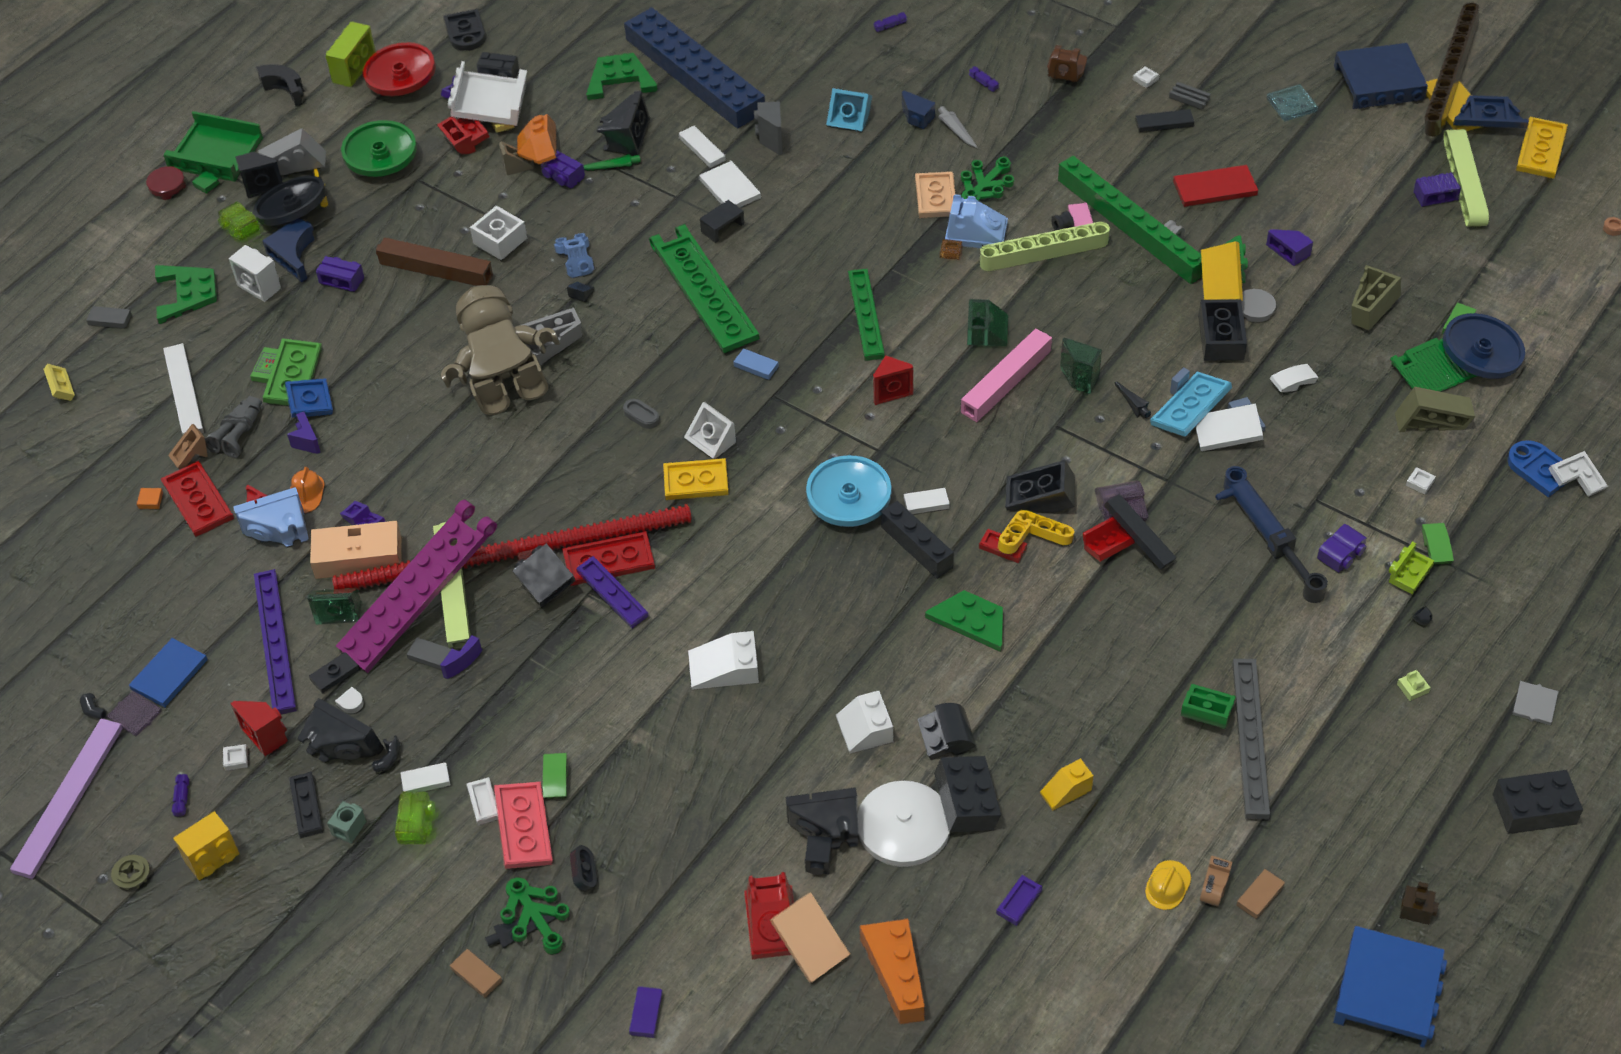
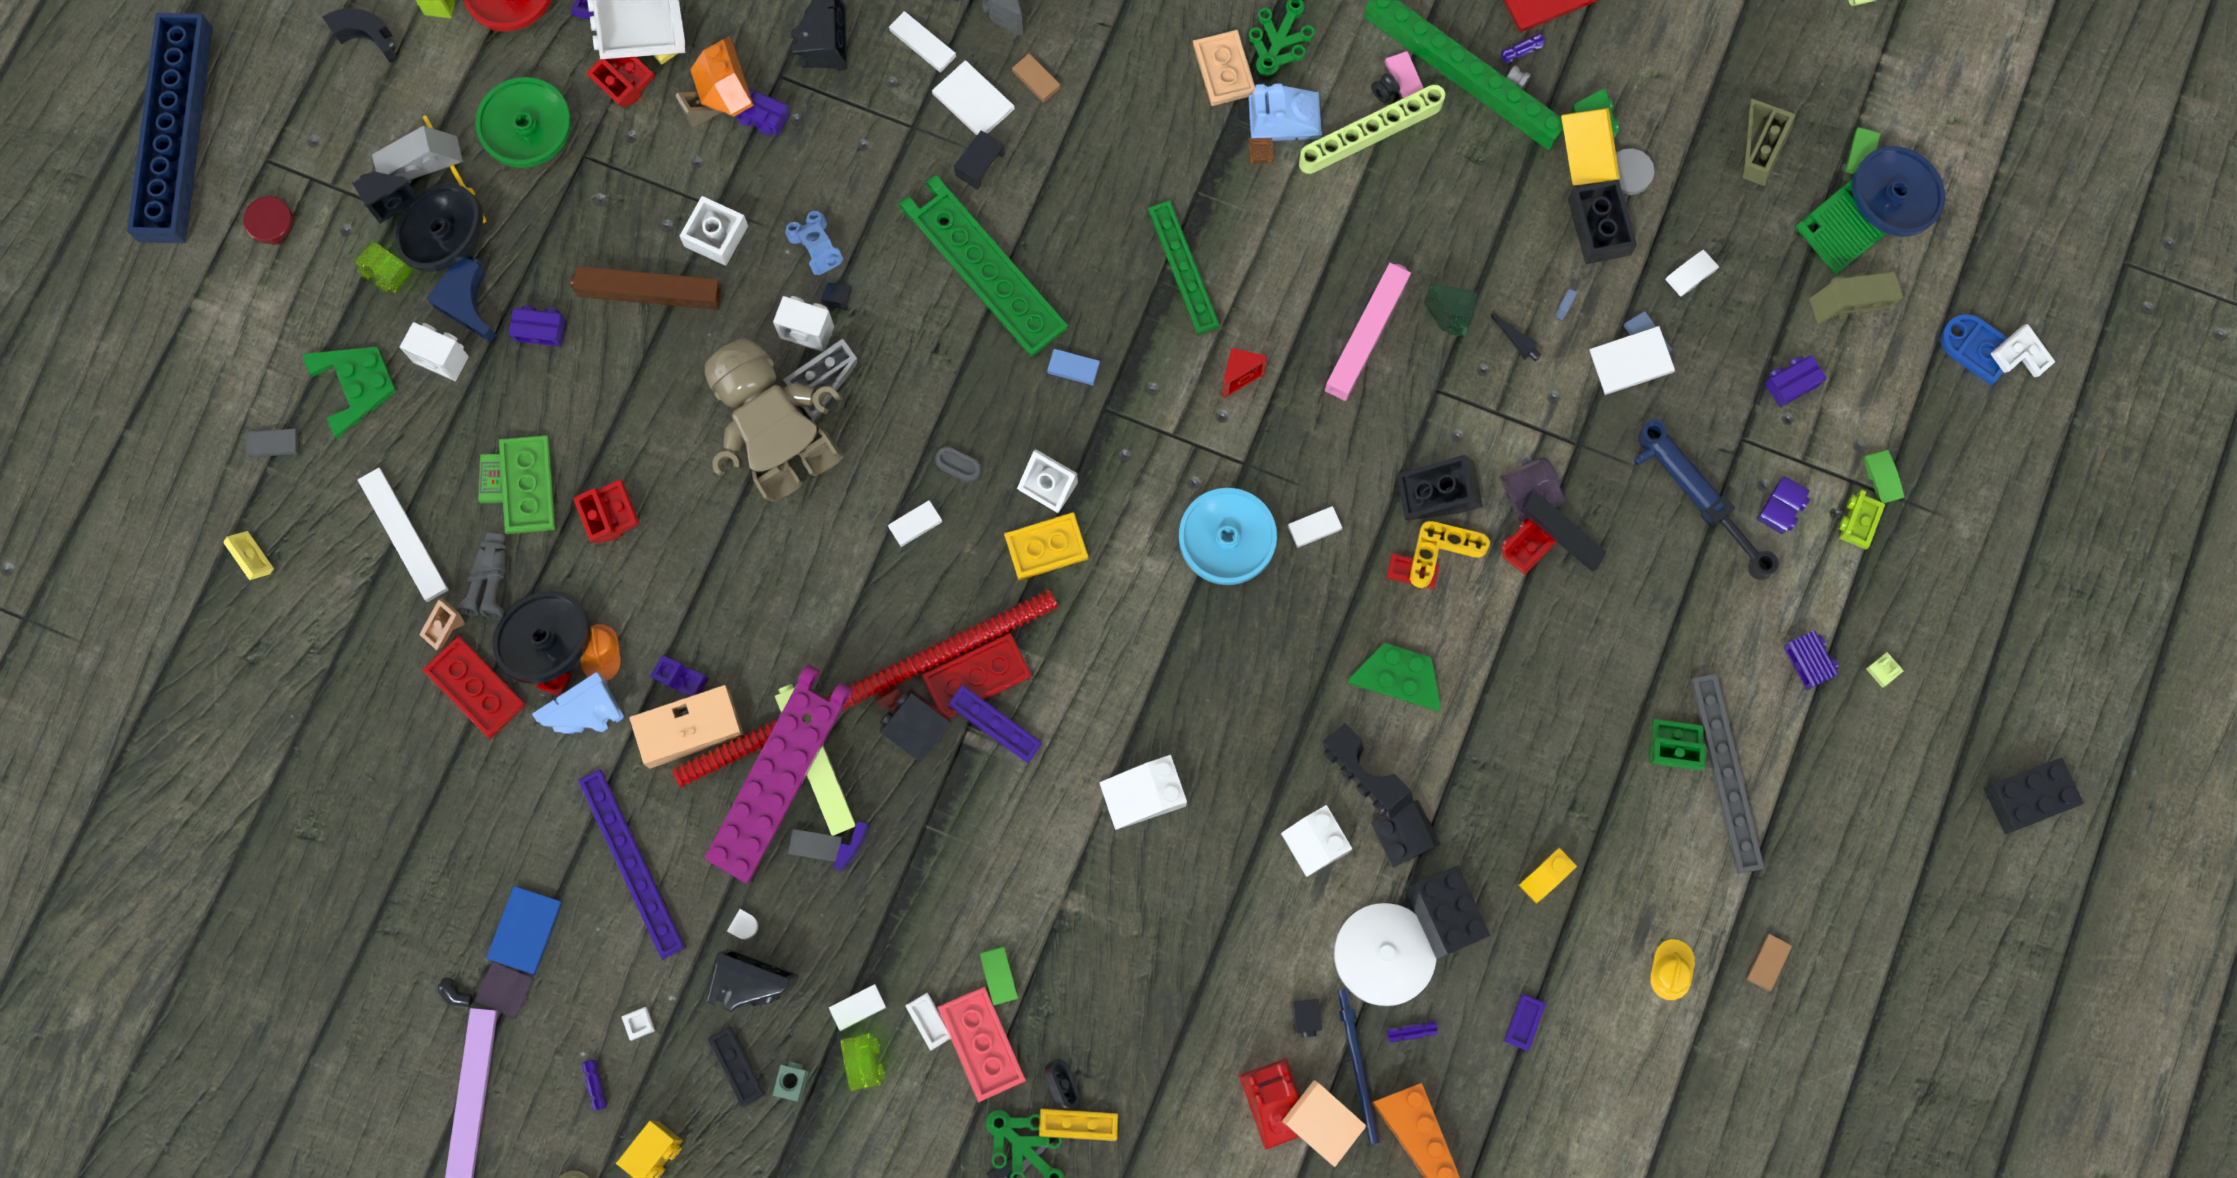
camera: 15 degrees left, 25 degrees up
orange tile [137,488,163,509] -> none
green panel [163,111,263,182] -> none
green tile [192,171,220,194] -> none
red slope [230,701,288,756] -> none
blue tile [285,379,333,418] -> none
dark purple slope [287,412,321,454] -> none
clear green slope [307,588,361,625] -> none
black plate [309,652,360,694] -> none
black piece [372,735,400,772] -> none
green bar [584,155,641,170] -> none
black piece [786,787,859,849] -> none
black brick [881,501,954,579] -> none
clear green slope [967,299,1008,346] -> none
medium azure tile [1150,372,1232,437] -> none
medium nougat leg [1200,856,1232,907] -> none
dark purple slope [1266,229,1313,266] -> none
blue panel [1333,926,1447,1048] -> none
dark brown brick [1399,882,1439,925] -> none
white tile [1406,467,1436,494] -> none
black hinge [1412,606,1433,625] -> none
light grey piece [1512,681,1558,725] -> none
none -> dark blue brick [127,13,213,243]
none -> black dish [493,591,590,684]
none -> red brick [573,479,640,543]
none -> white brick [773,296,834,352]
none -> white tile [888,501,942,547]
none -> medium nougat tile [1012,54,1061,103]
none -> yellow tile [1039,1109,1118,1141]
none -> black arch [1323,723,1414,820]
none -> dark blue bar [1337,989,1380,1144]
none -> dark purple axle [1387,1021,1438,1043]
none -> dark purple axle [1501,34,1545,63]
none -> dark purple brick [1765,355,1826,407]
none -> dark purple brick [1784,630,1839,690]

